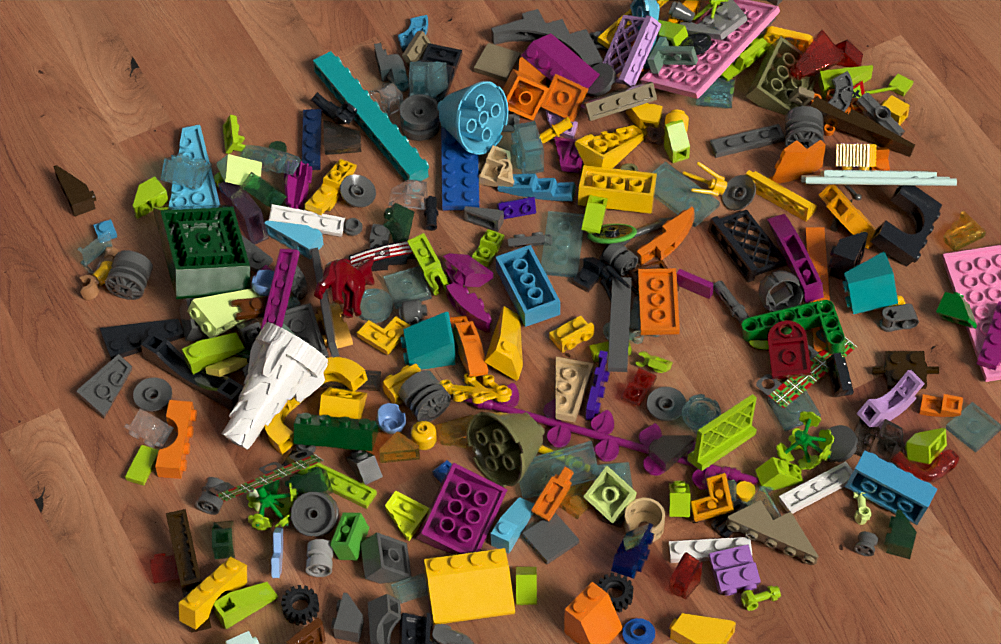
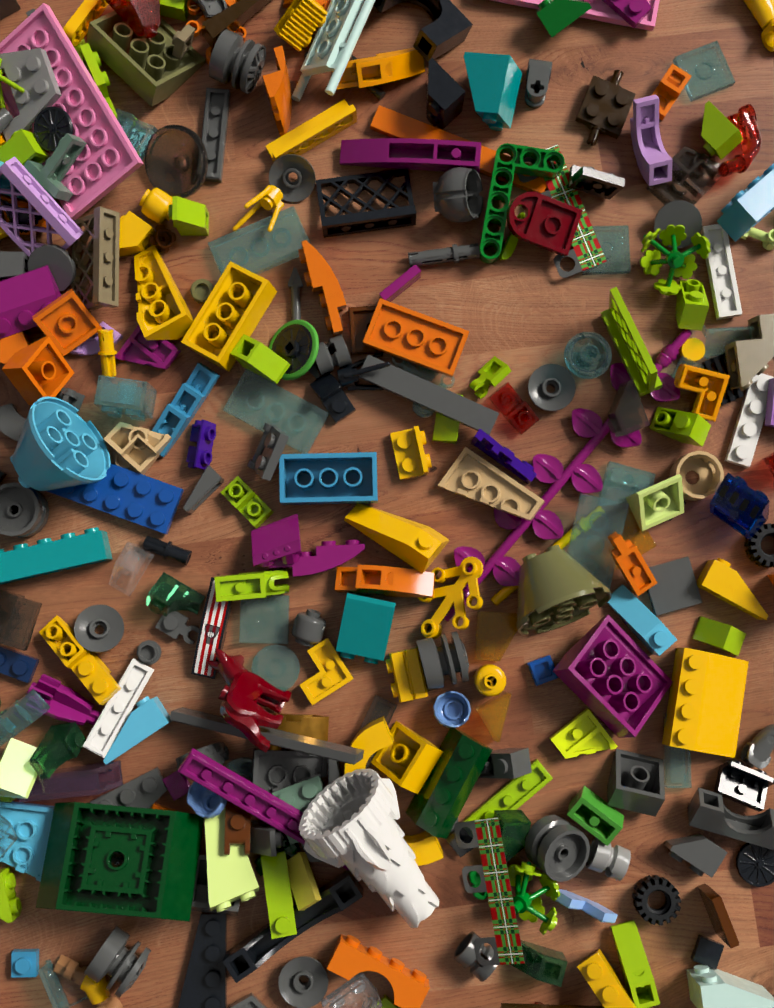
camera: 75 degrees left, 30 degrees up
none -> clear smoke dish [145,125,208,198]
none -> yellow slope [696,558,768,620]

